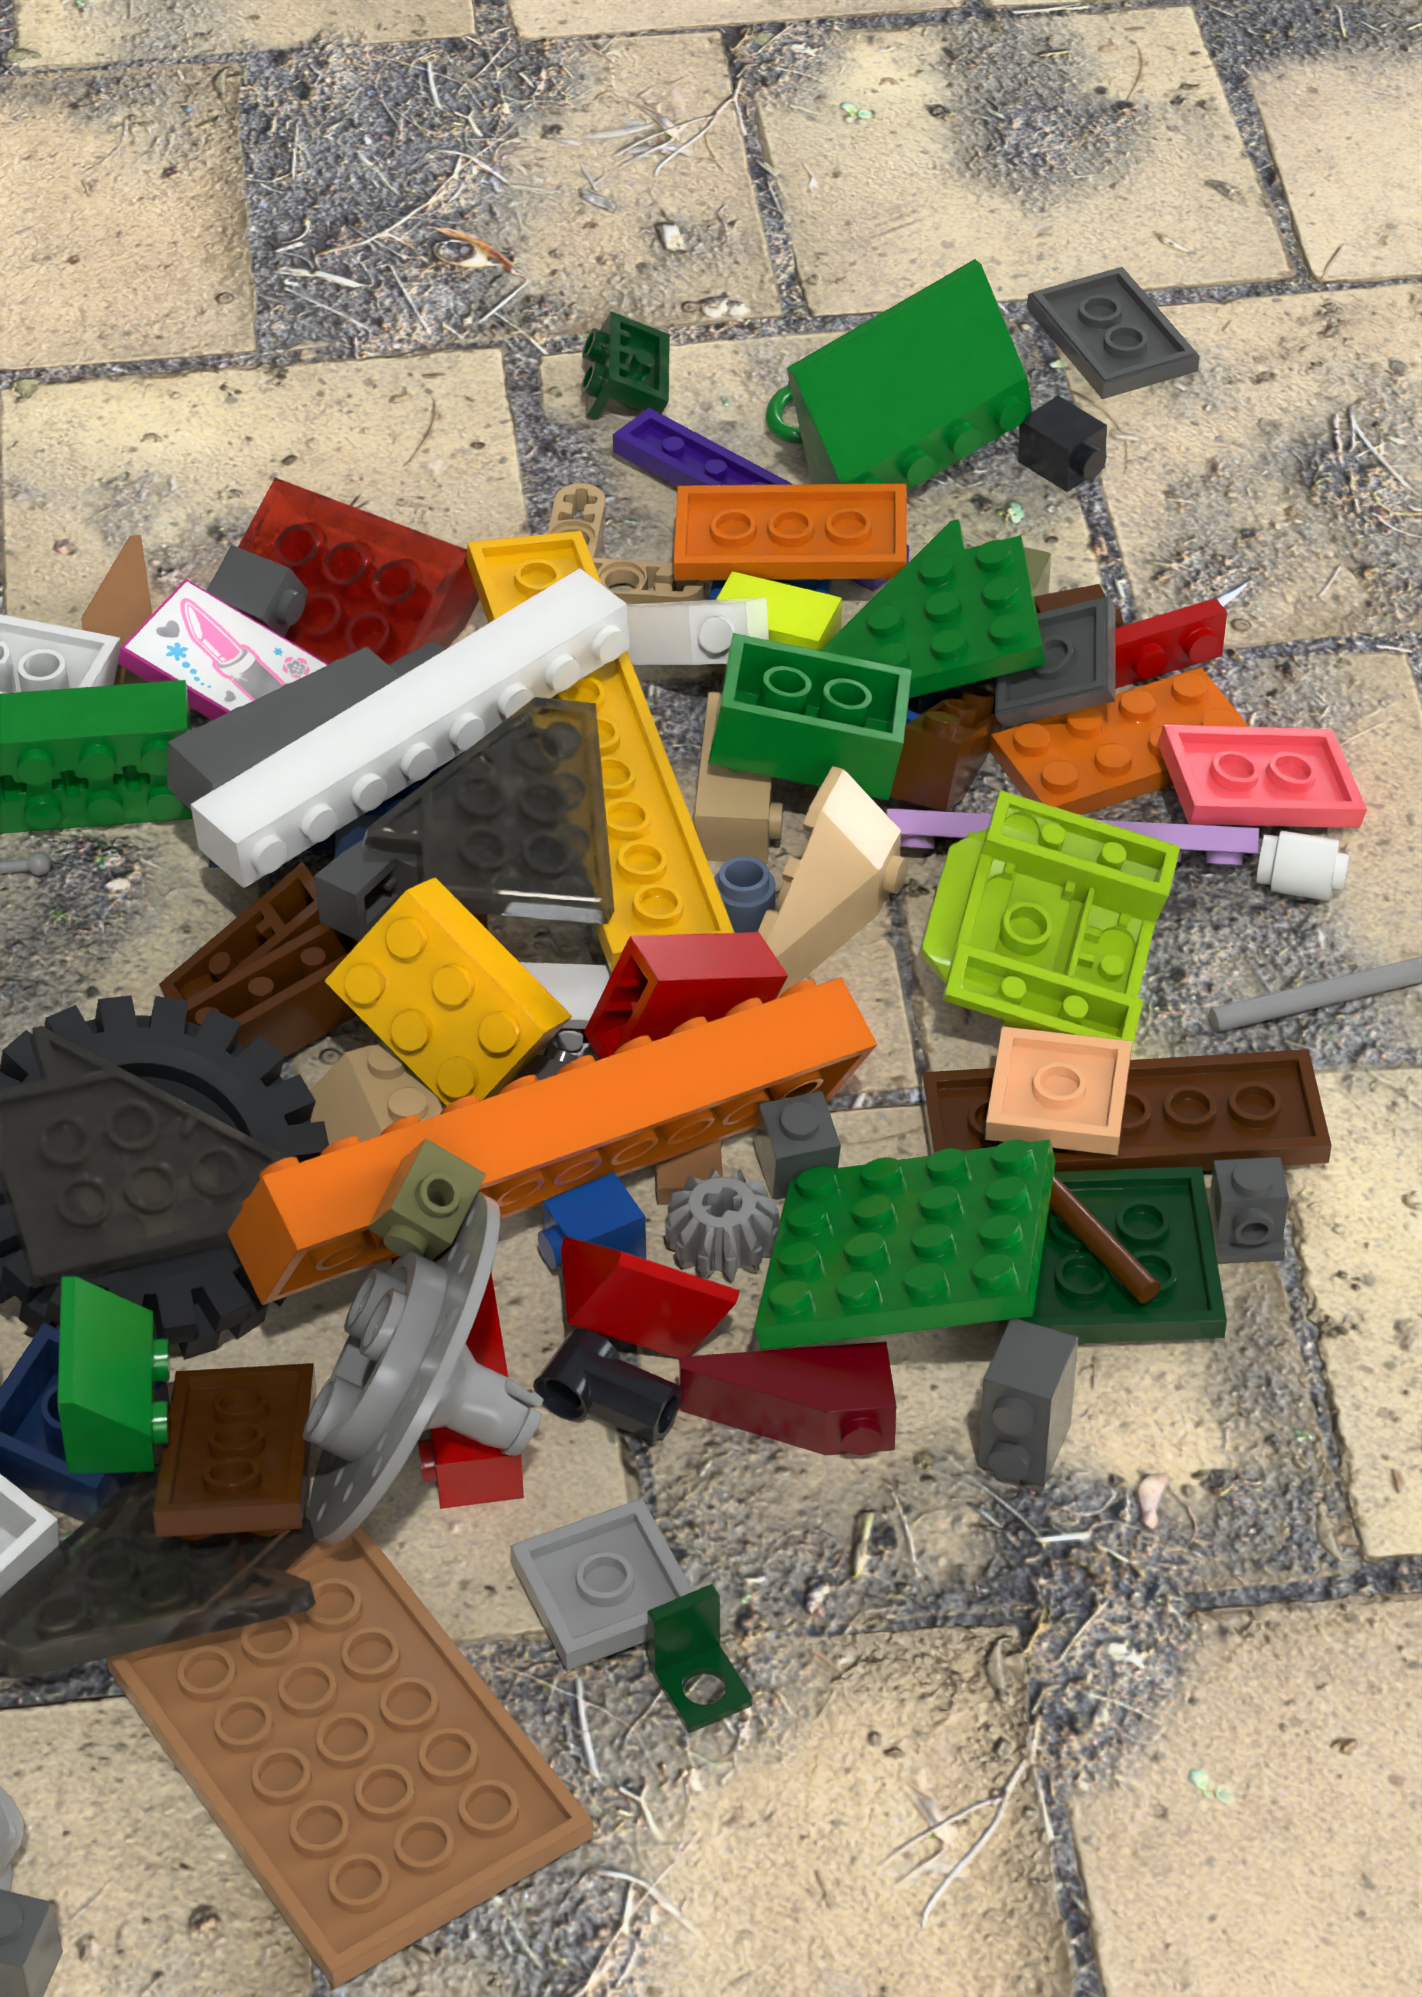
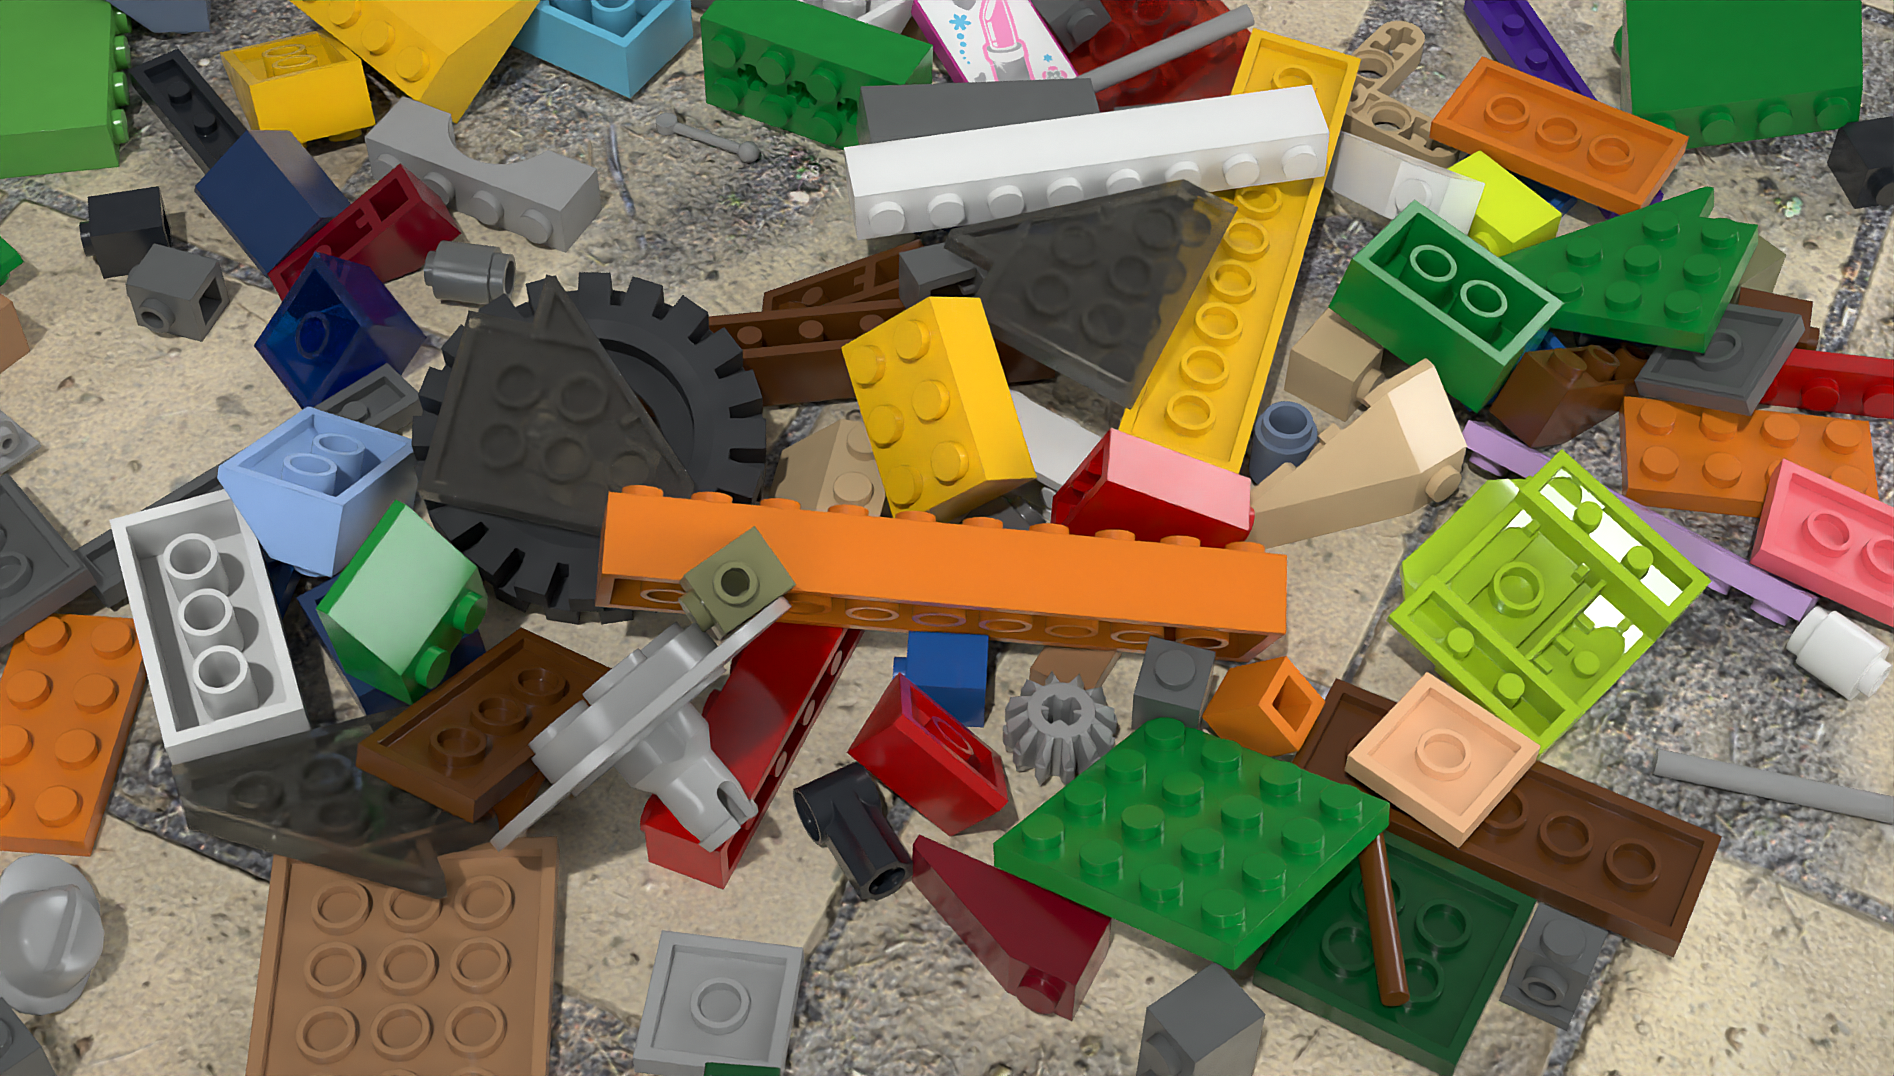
camera: 30 degrees right, 5 degrees up
none -> light grey bar [1075,4,1255,93]
none -> orange brick [1201,656,1326,757]

